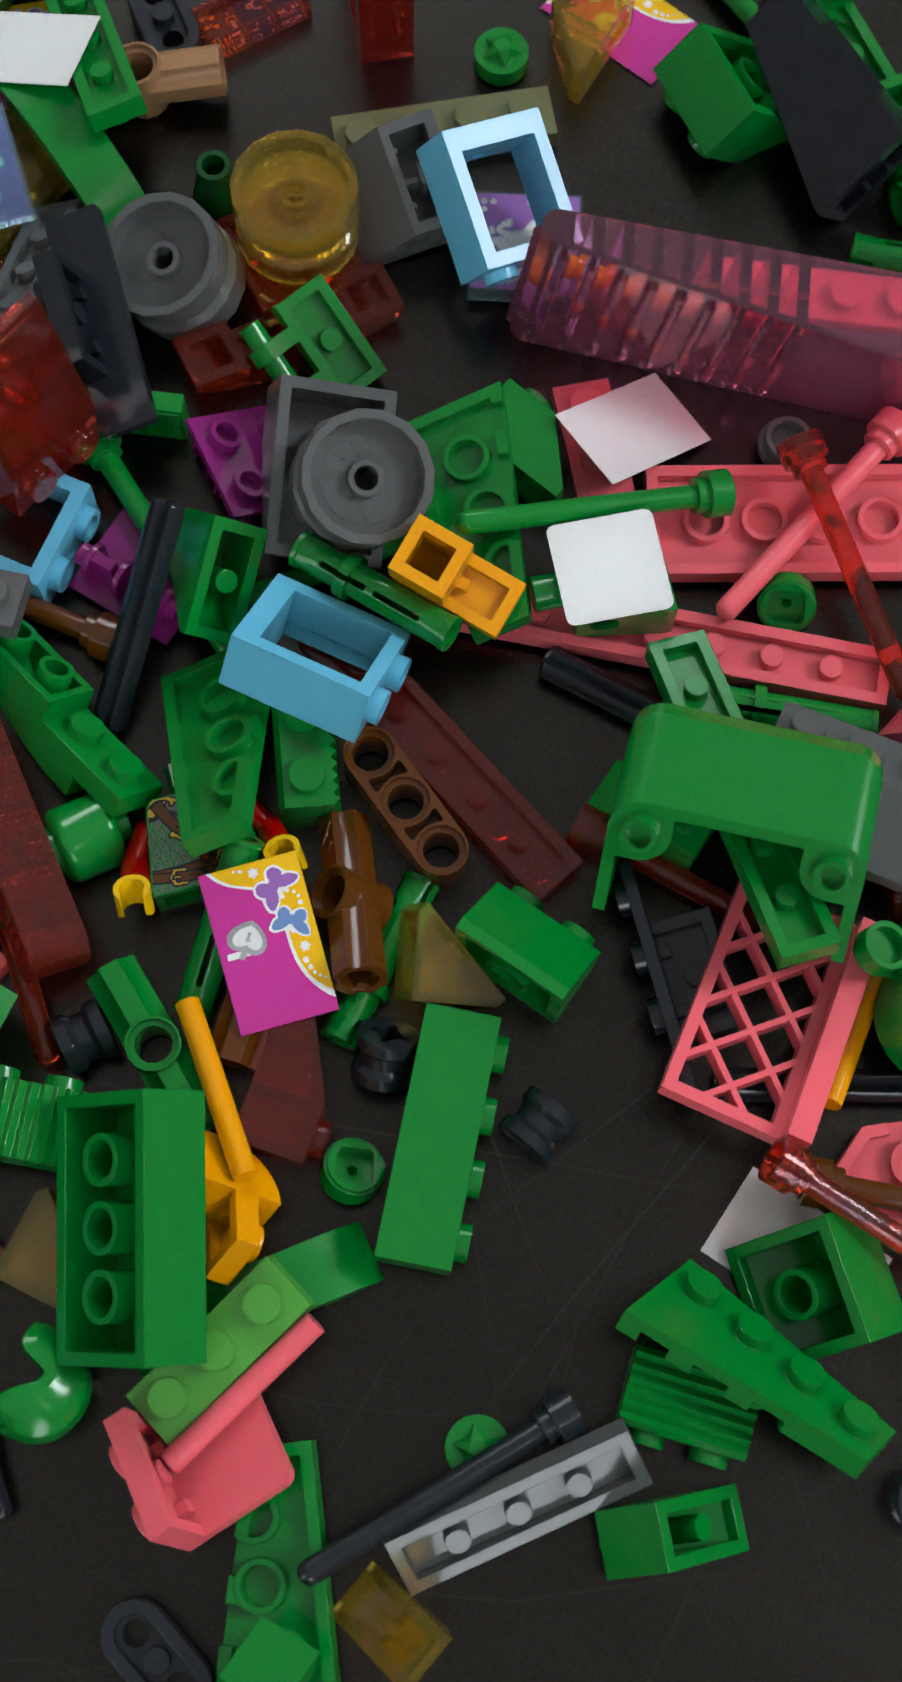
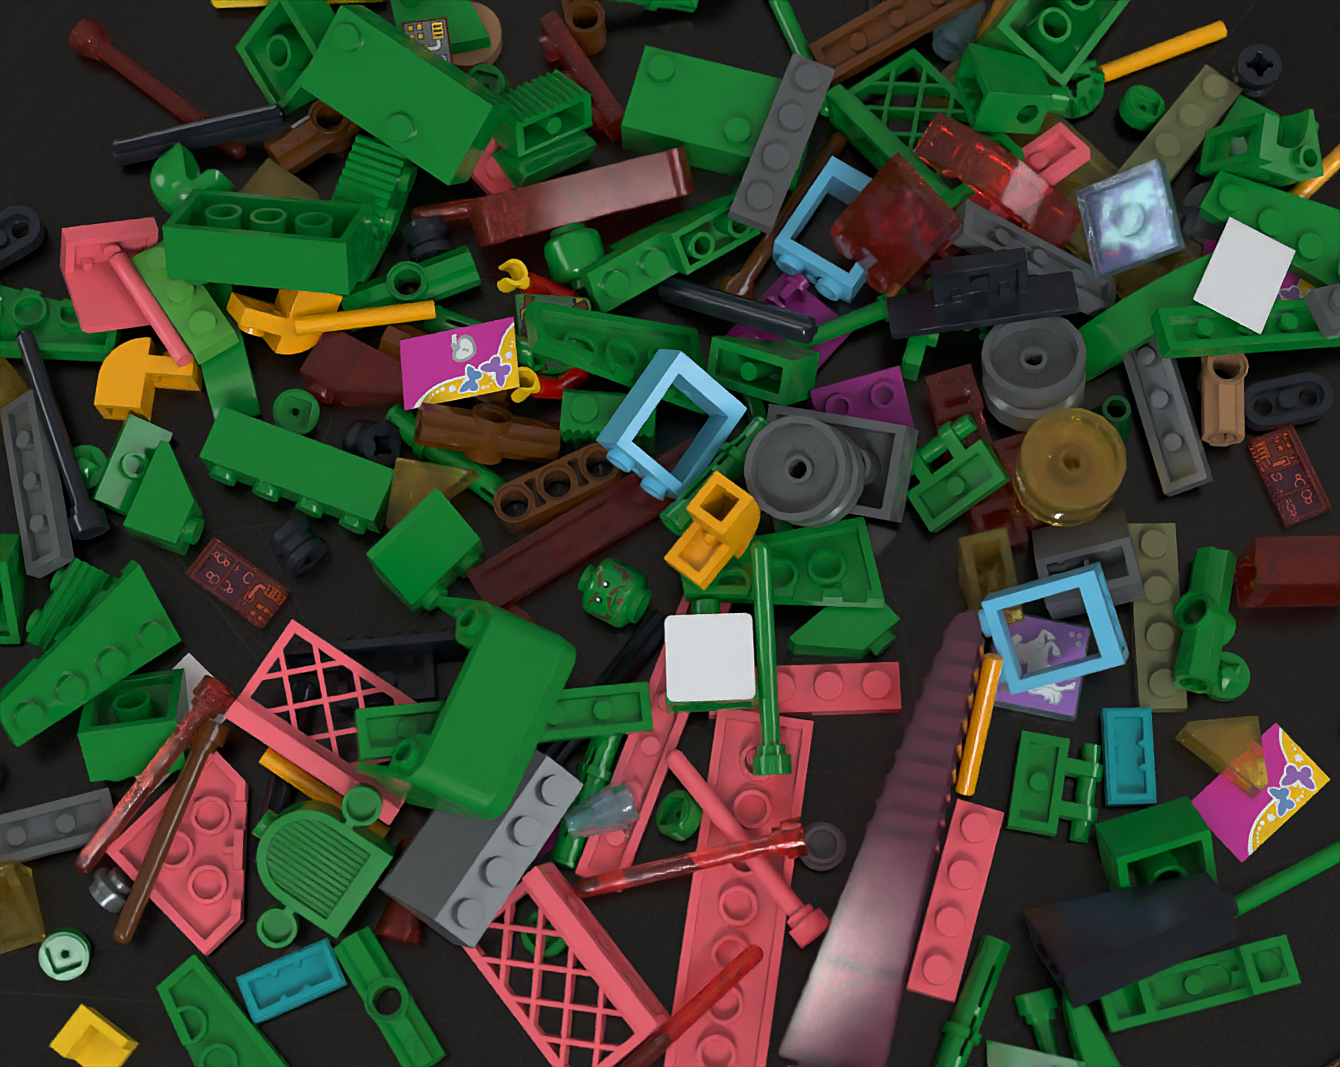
camera: 105 degrees right, 0 degrees up
white sticker [555,373,712,485] -> none
none -> green plate [91,414,173,516]
none -> light orange brick [94,337,203,422]
none -> green slope [123,440,204,556]
none -> clear red tile [185,537,291,630]
none -> clear light blue cone [564,782,640,840]
none -> green head [578,557,652,628]
none -> clear yellow slope [958,527,1025,631]
none -> green plate [1006,730,1104,843]
none -> teal plate [1100,708,1157,806]
none -> dark grey plate [1123,338,1214,496]
none -> green piece [1172,546,1237,694]

